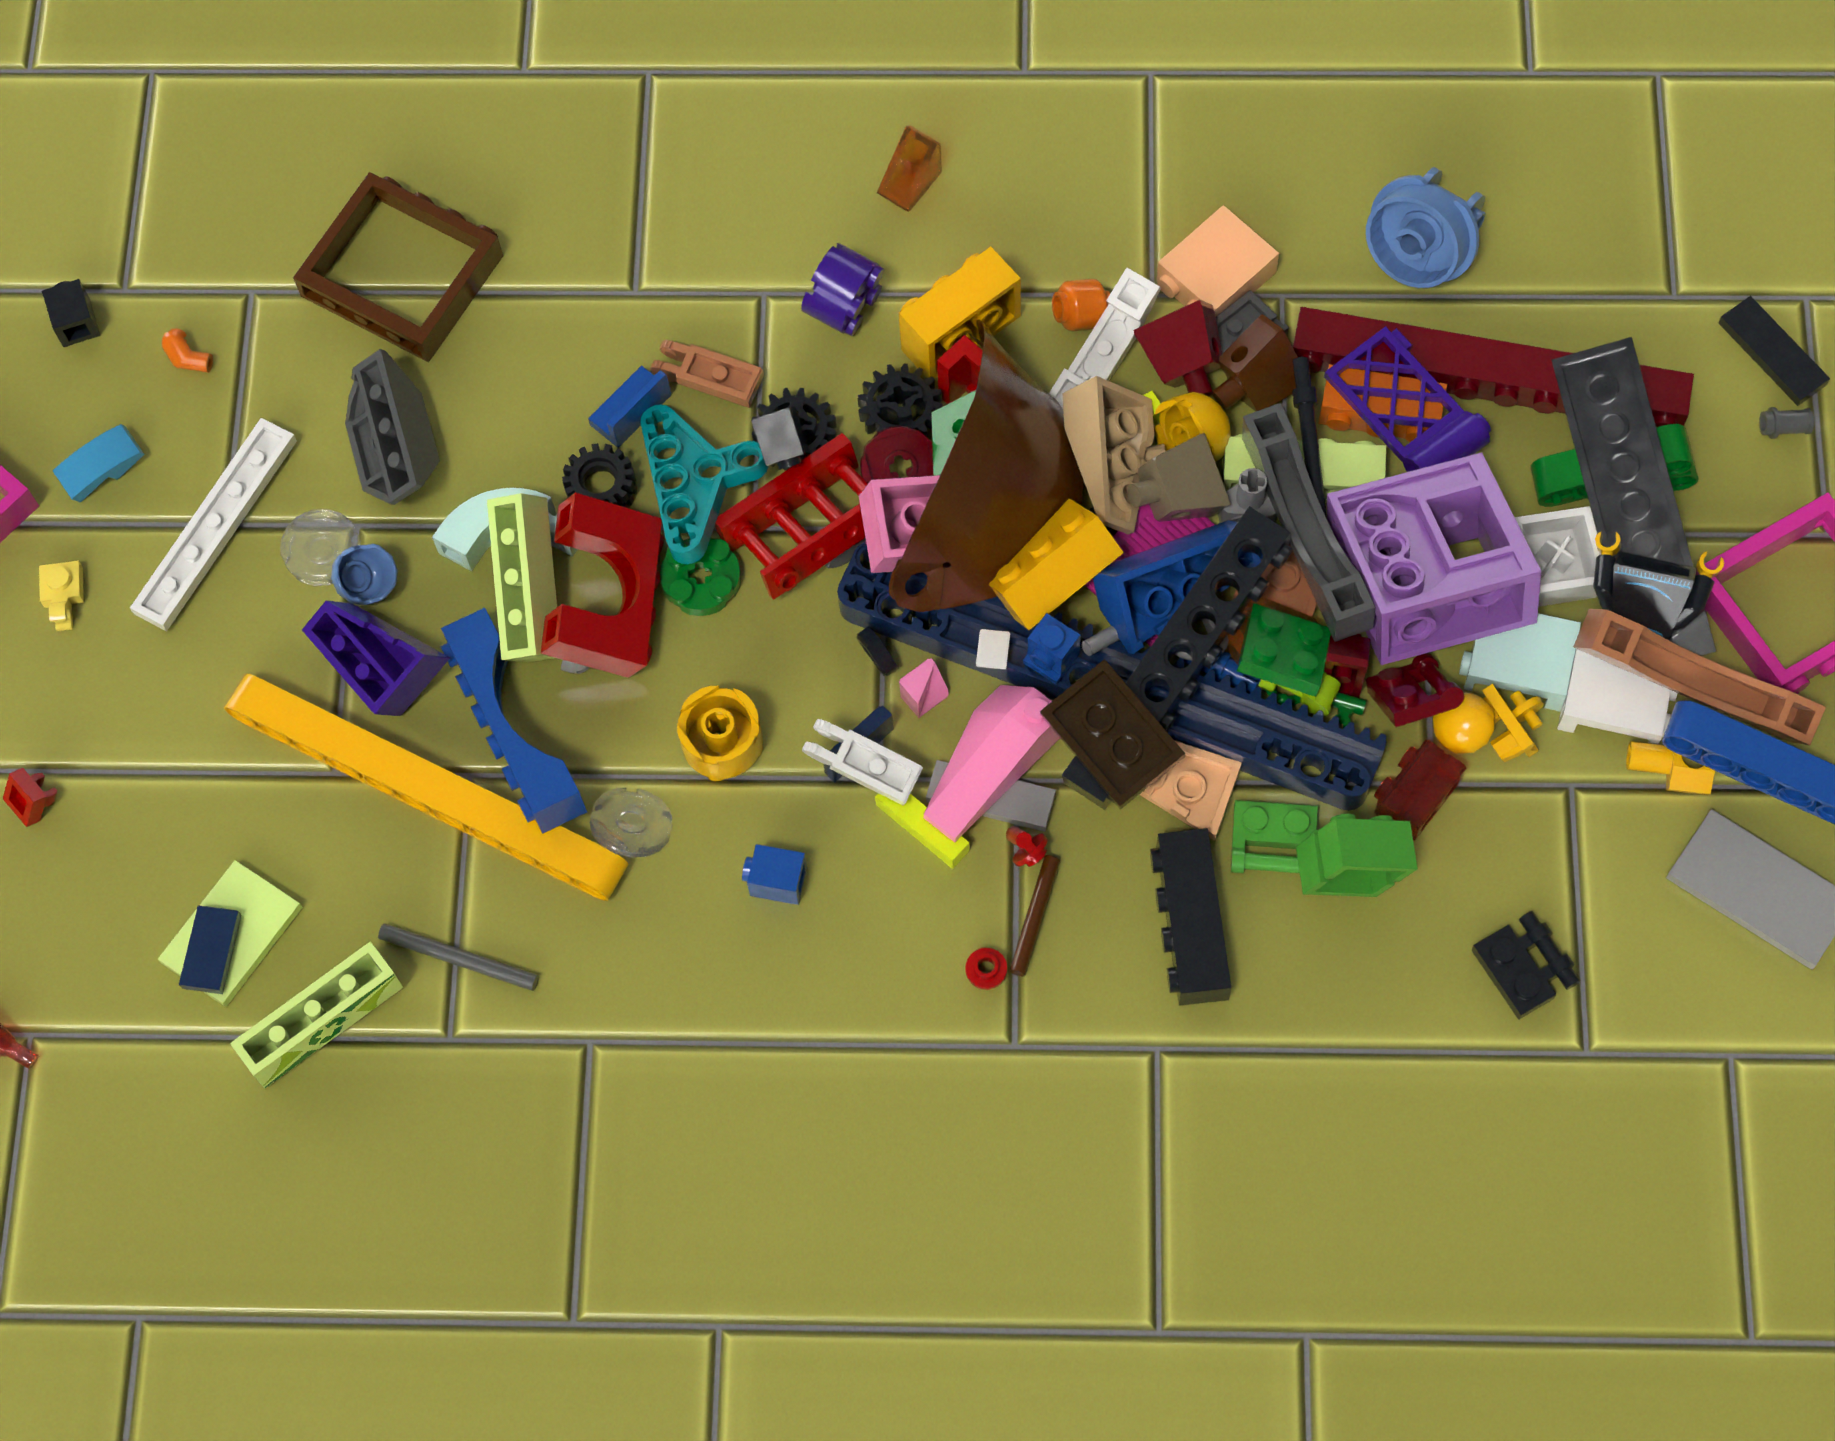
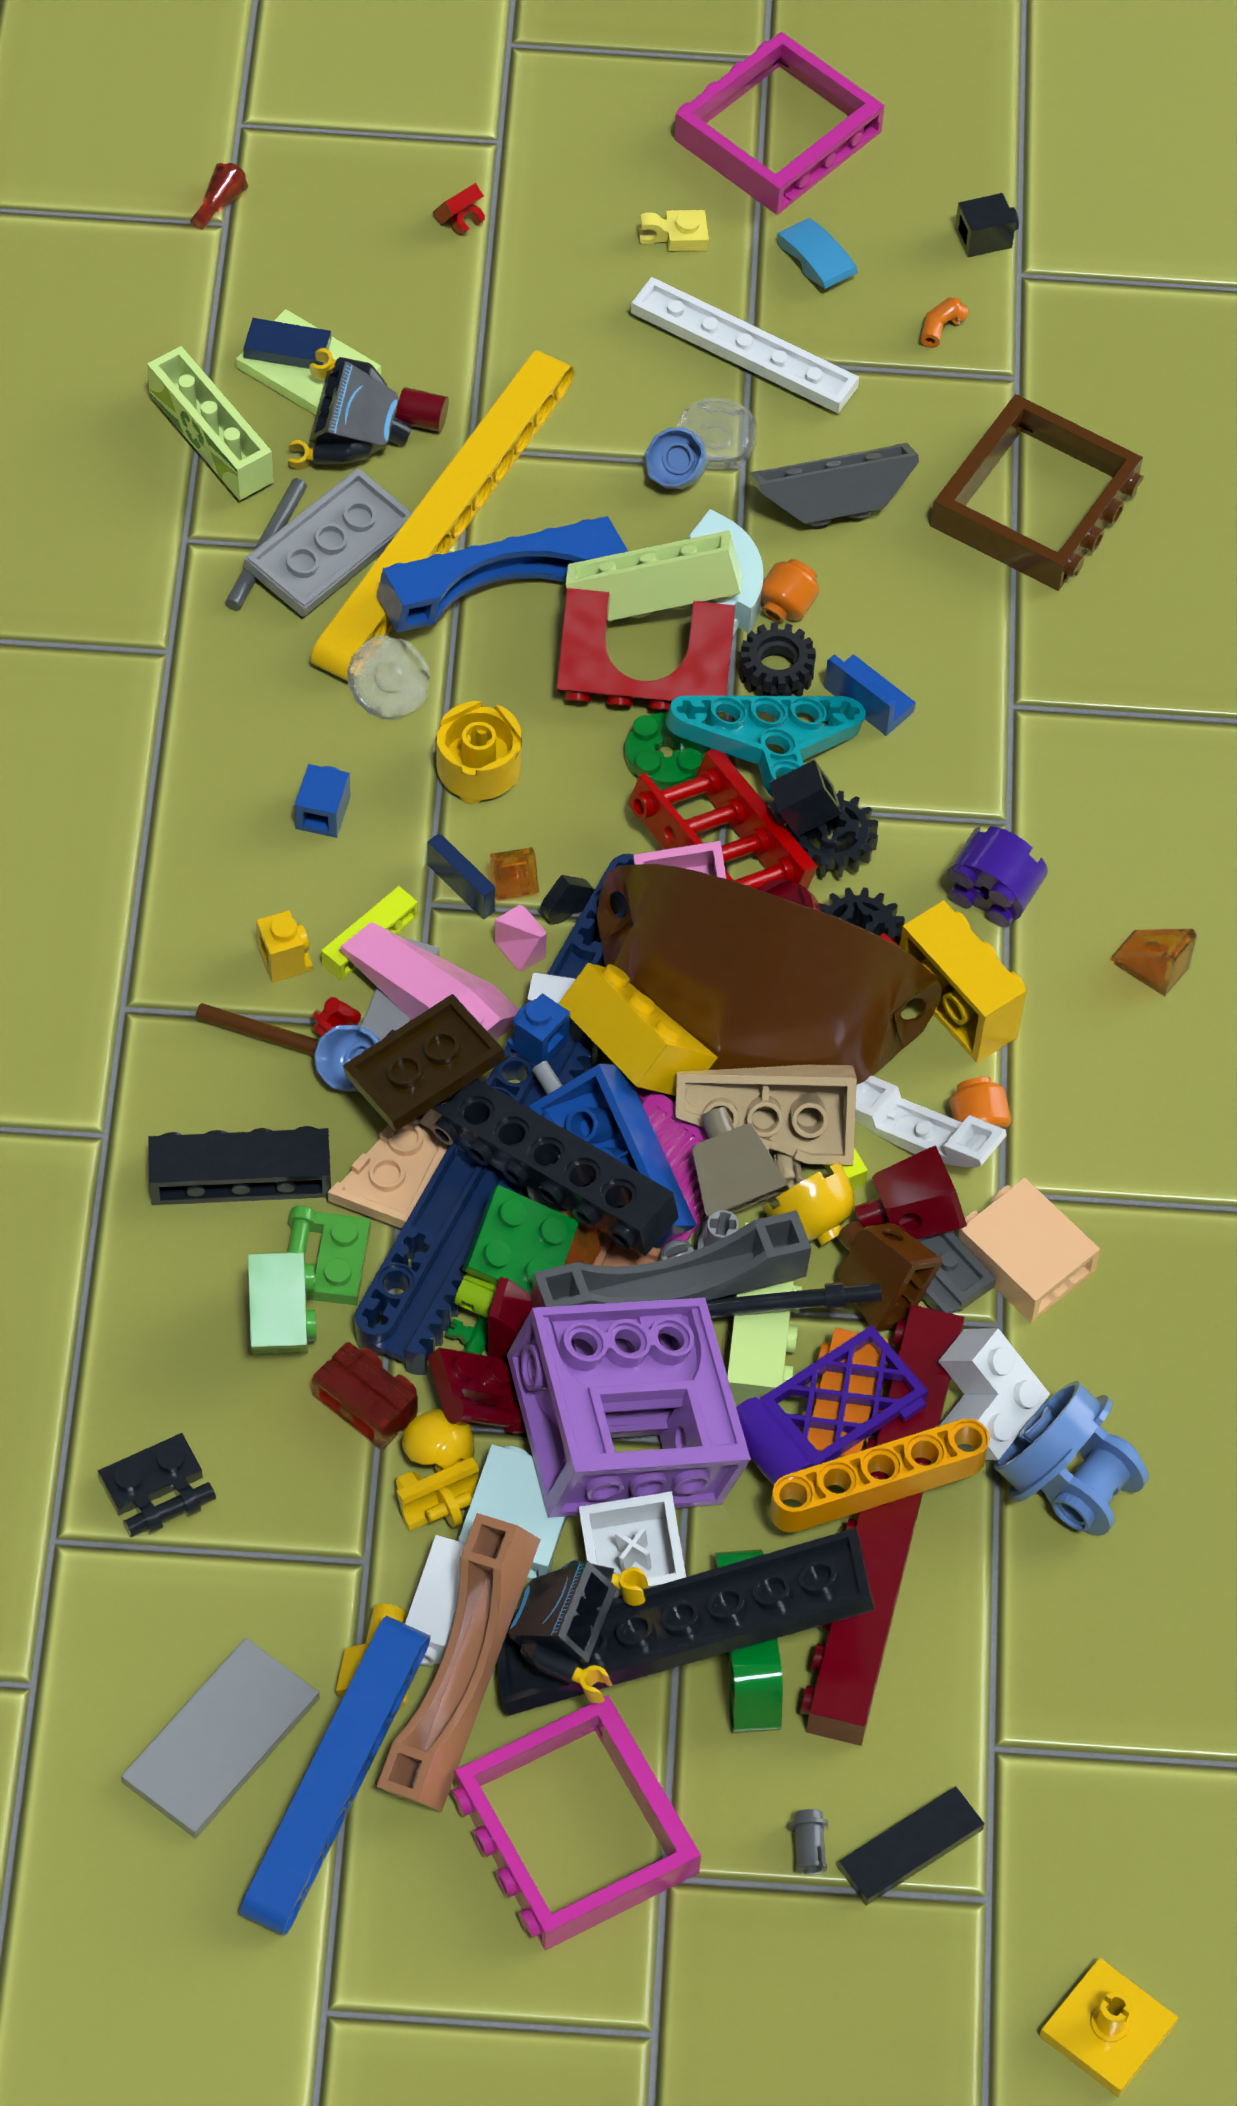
camera: 85 degrees right, 10 degrees down
dark purple wedge [302,600,450,716] -> none
nougat hinge [650,340,764,408] -> none
white hinge [802,719,923,806] -> none
red plate [965,948,1007,990] -> none
none -> light grey tile [243,468,412,617]
none -> yellow brick [256,910,313,983]
none -> torso [287,348,411,470]
none -> medium blue hair [314,1025,381,1092]
none -> dark red piece [396,387,449,432]
none -> clear orange tile [490,847,539,900]
none -> orange head [761,559,819,623]
none -> light orange beam [770,1418,990,1533]
none -> white brick [938,1328,1050,1460]

